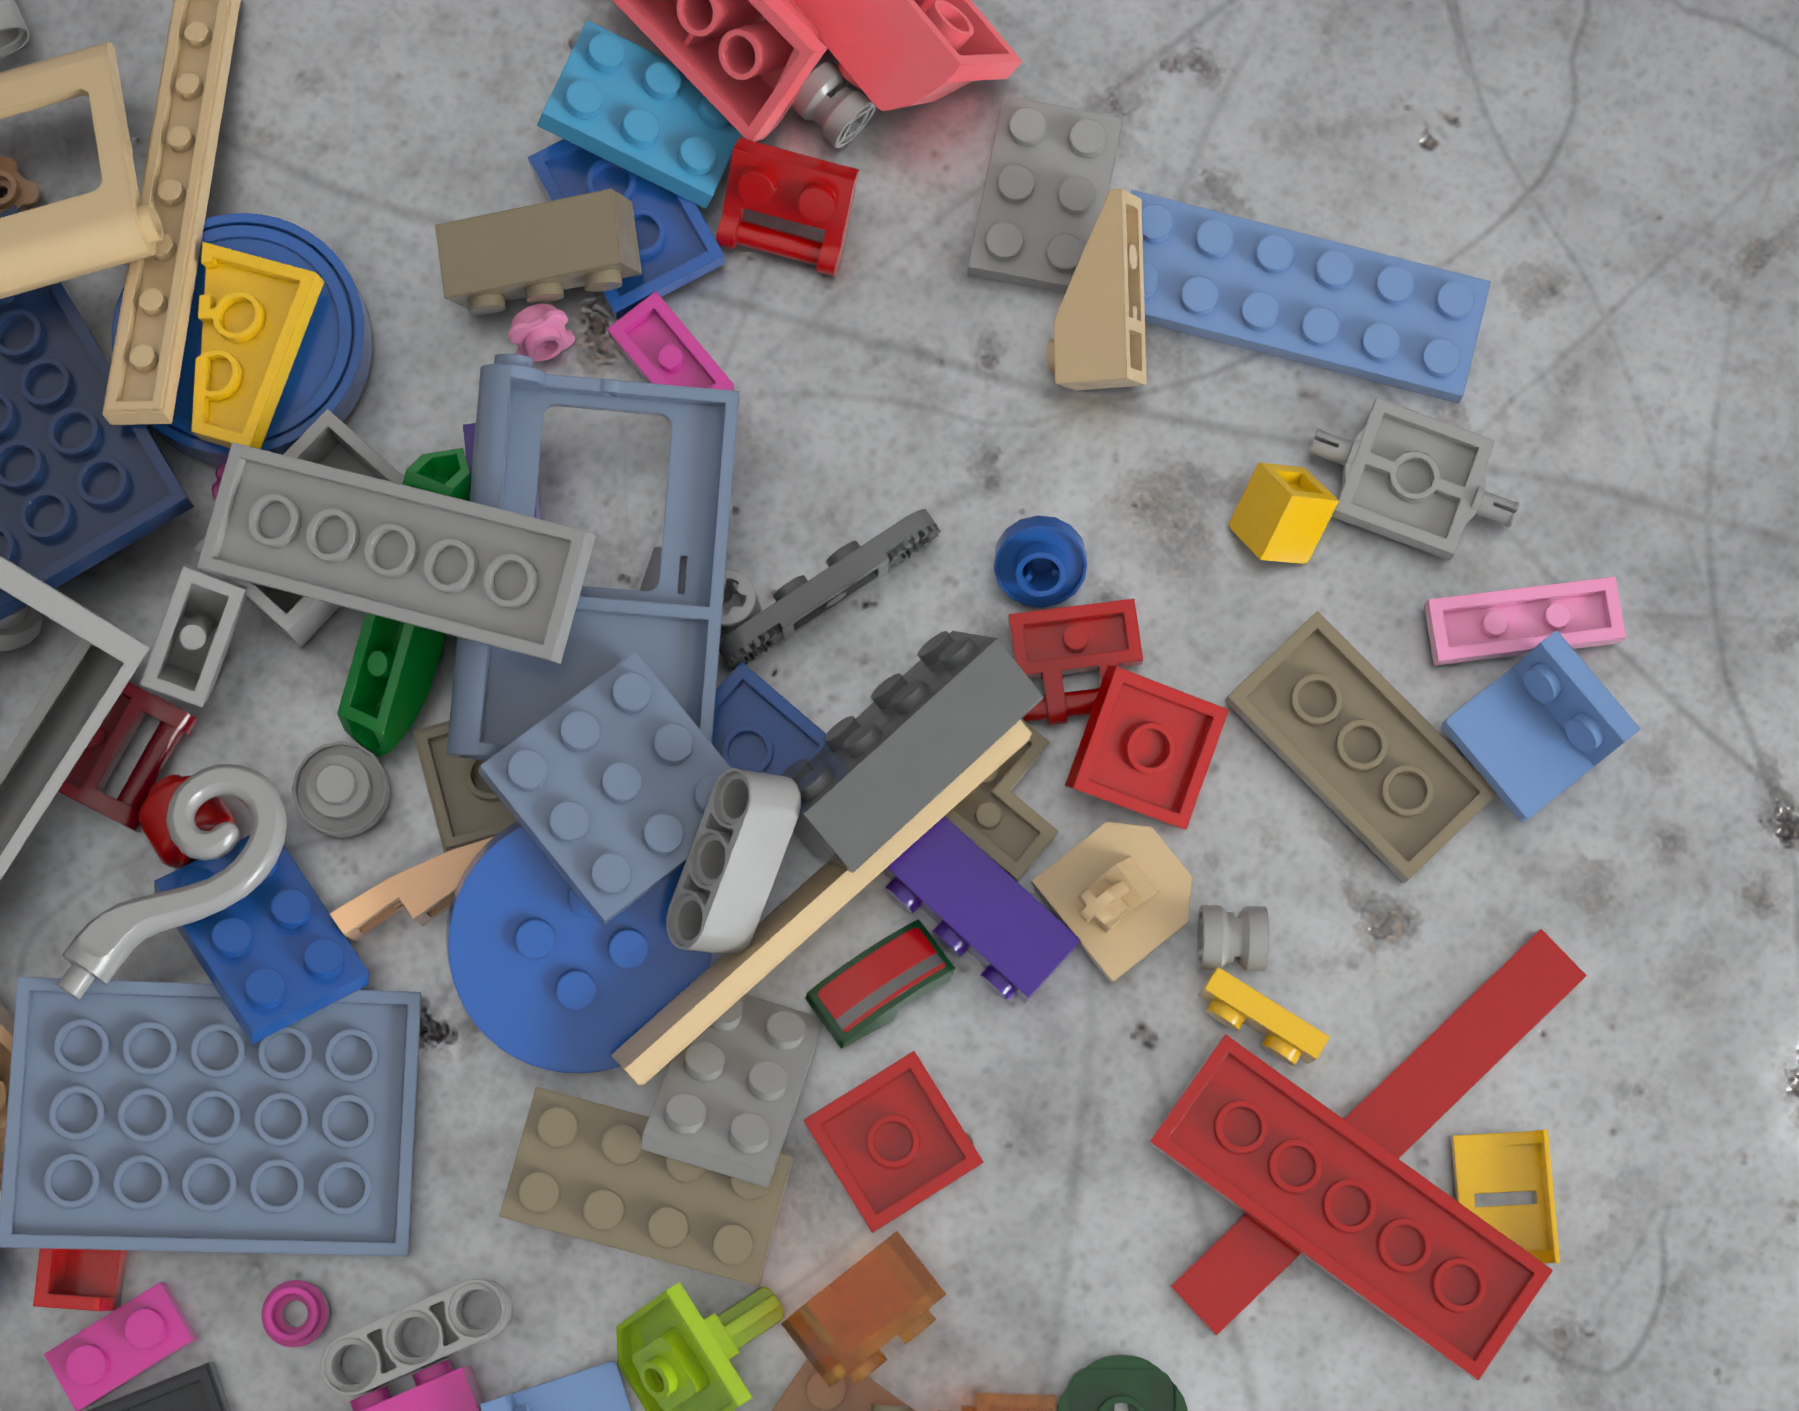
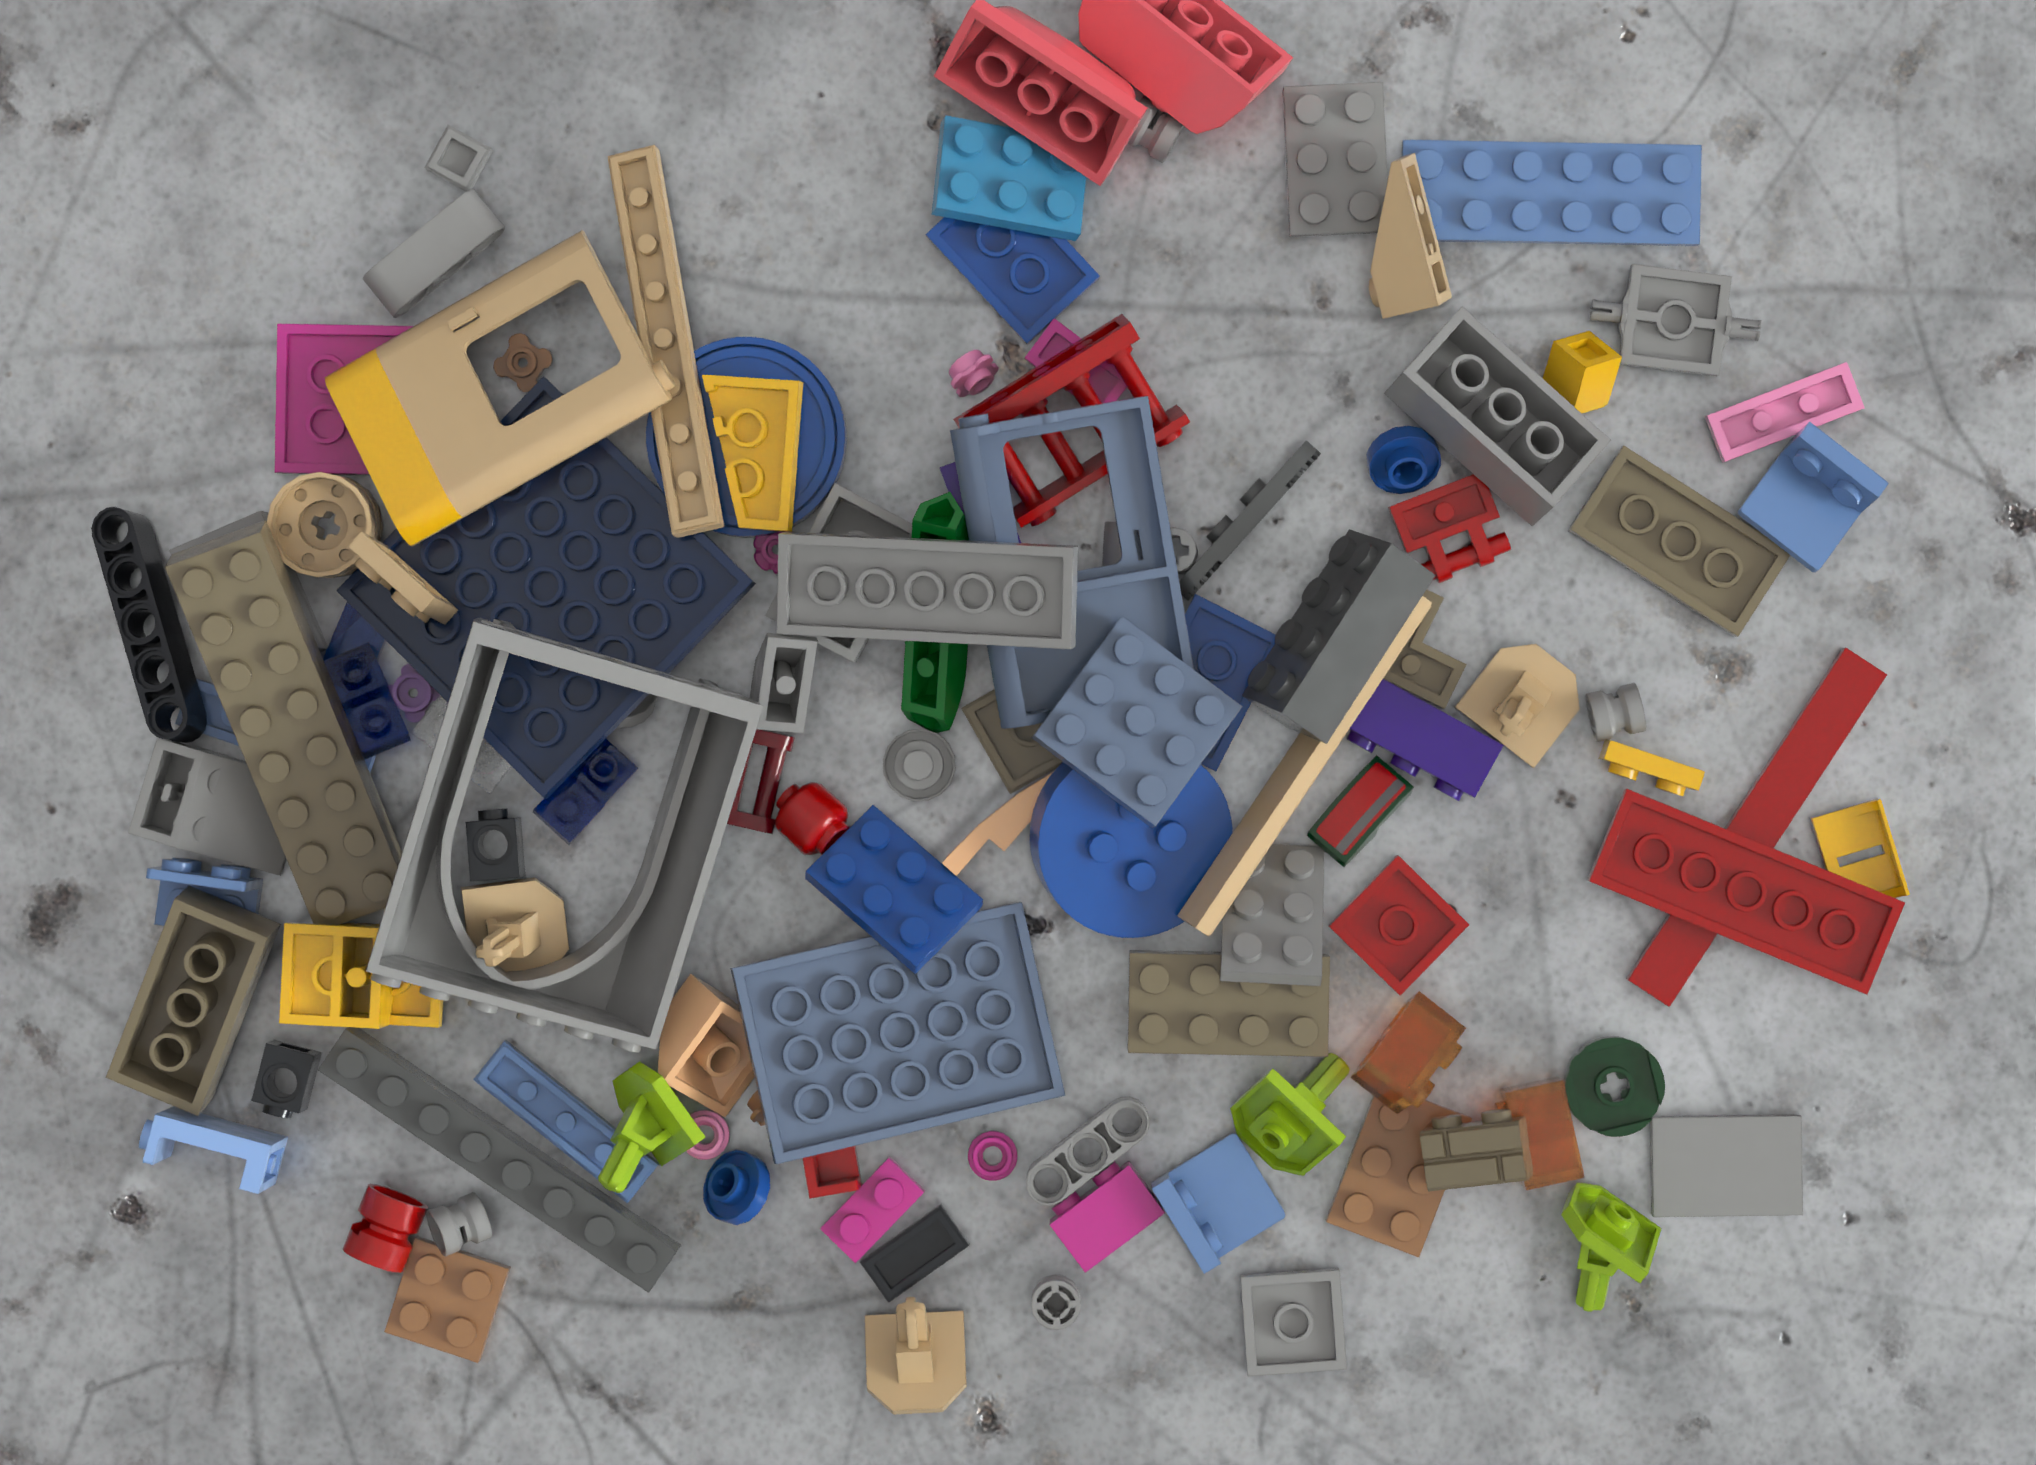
camera: 10 degrees left, 10 degrees up
light grey plant [57,764,287,1000] -> none
dark tan brick [435,189,642,315] -> none
light grey beam [666,768,801,955] -> none
red plate [716,138,859,277] -> none
red plate [1065,665,1229,830] -> none
none -> red fence [953,314,1190,528]
none -> light grey brick [1384,306,1611,526]

